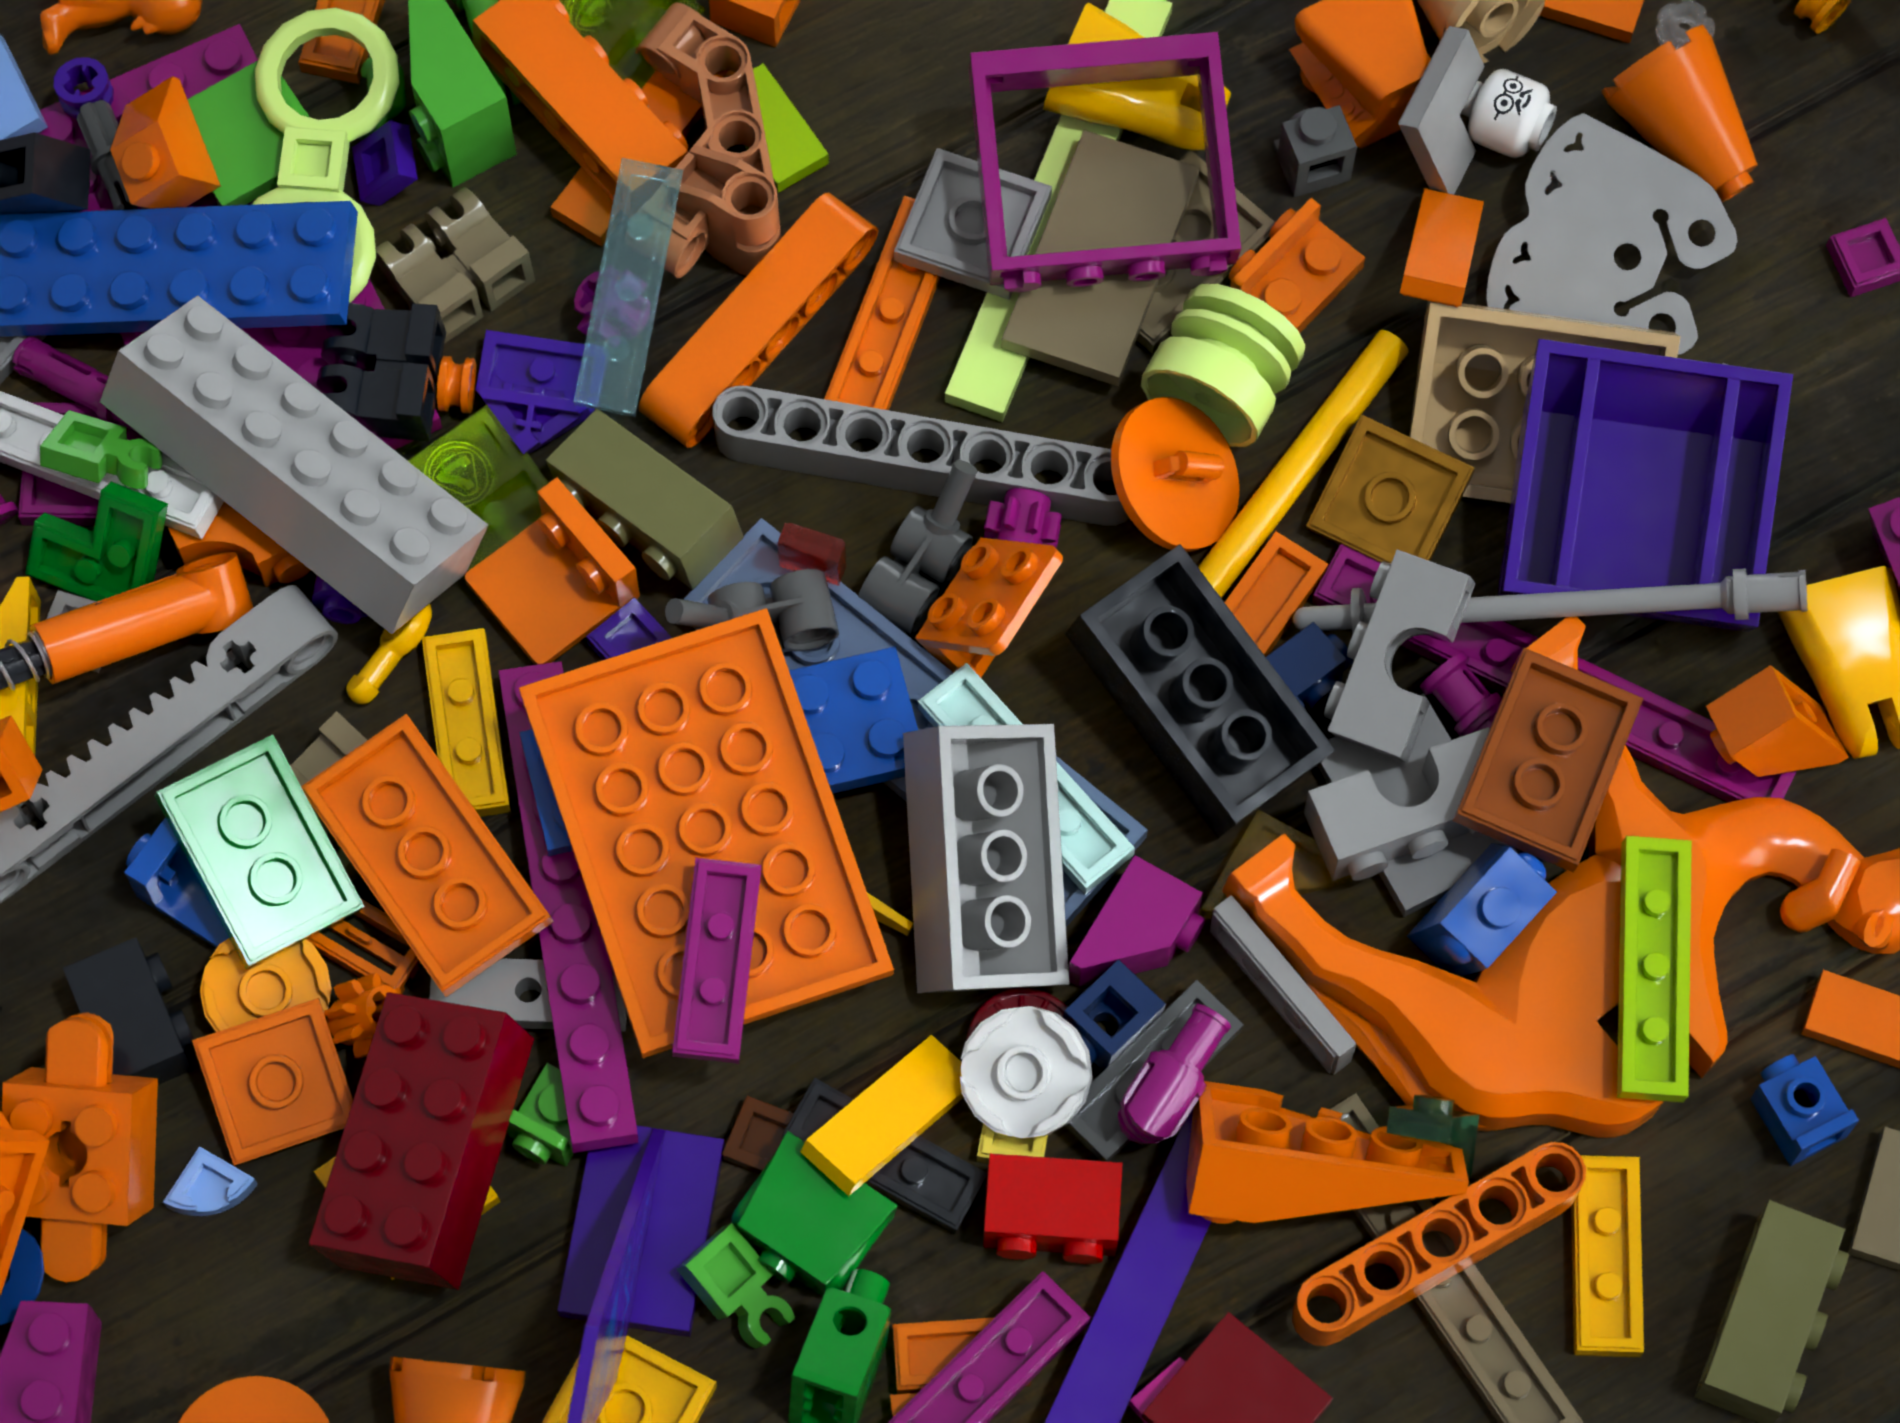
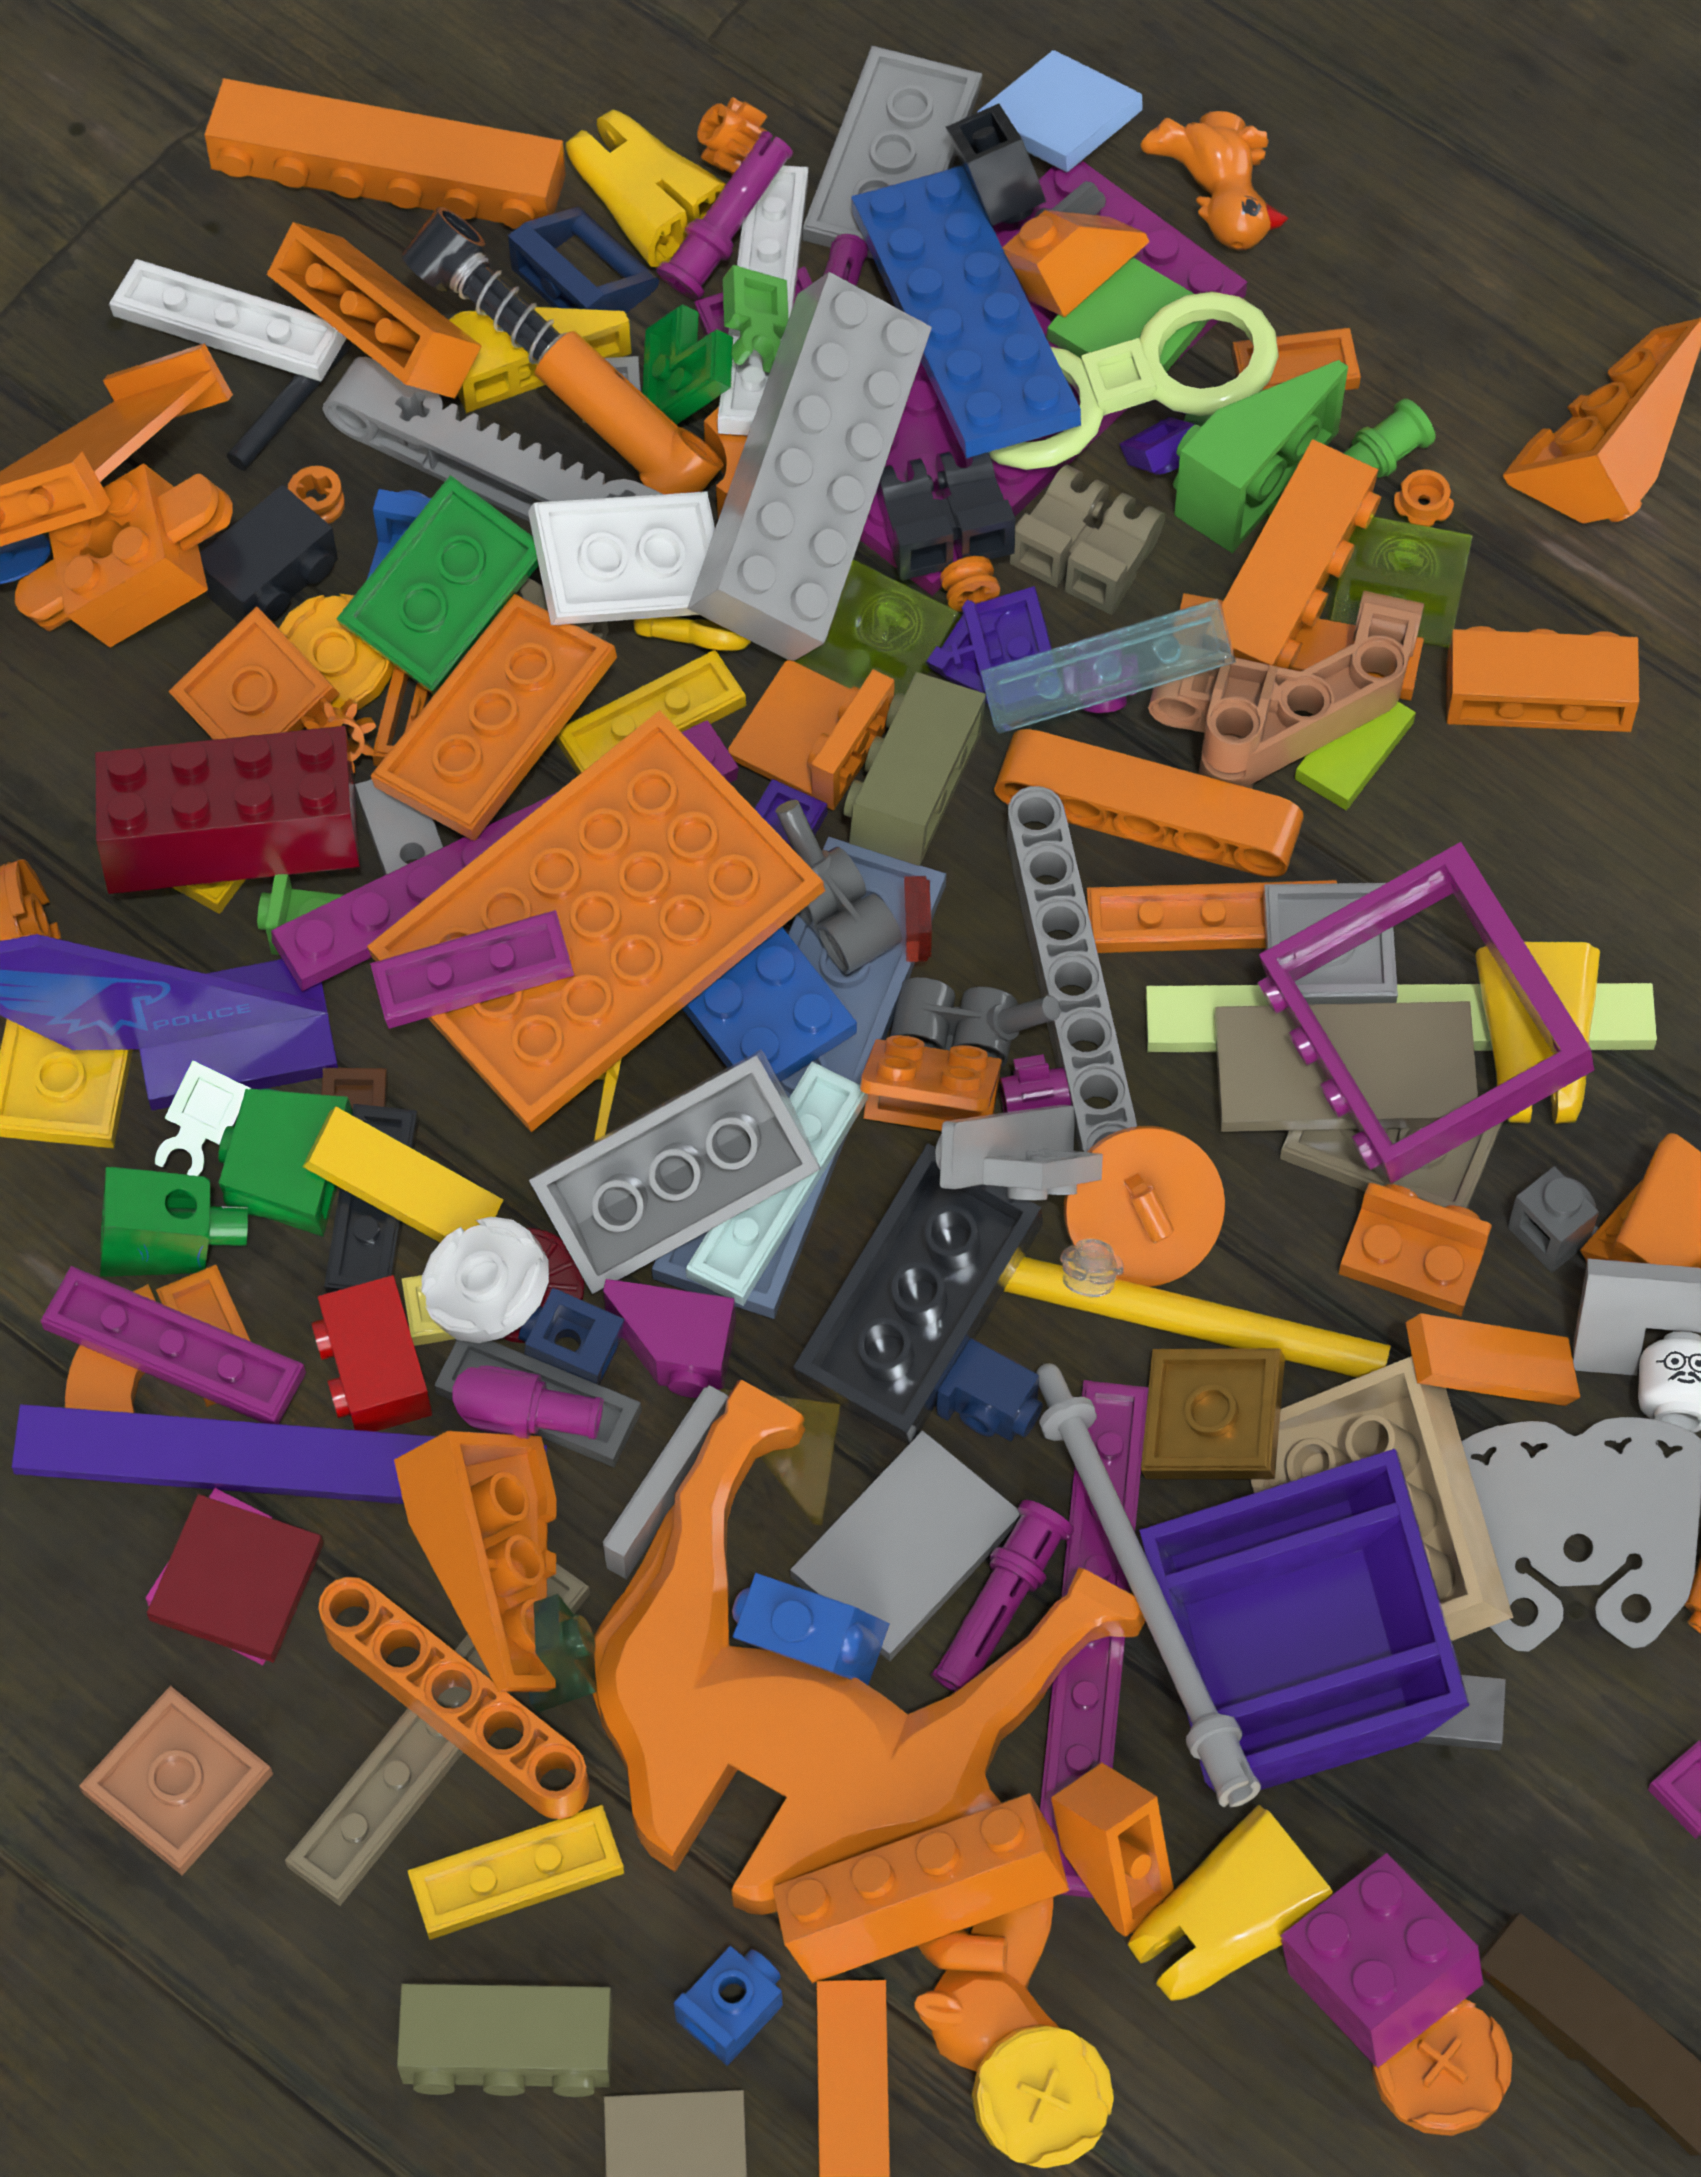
camera: 70 degrees right, 5 degrees down
dark purple bush [54,57,114,119] -> none
light blue tile [163,1146,258,1216] -> none
yellowish green wheel [1141,284,1306,447] -> none
orange tile [1224,531,1329,657] -> none
light grey arch [1304,727,1489,881] -> none
light grey arch [1324,550,1476,763] -> none
dark orange tile [1452,648,1643,872] -> none
lime plate [1617,836,1692,1103] -> none
none -> orange bush [288,466,345,524]
none -> white tile [528,492,715,625]
none -> orange brick [772,1793,1069,1983]
none -> light grey bracket [936,1105,1103,1200]
none -> clear plate [1060,1239,1124,1297]

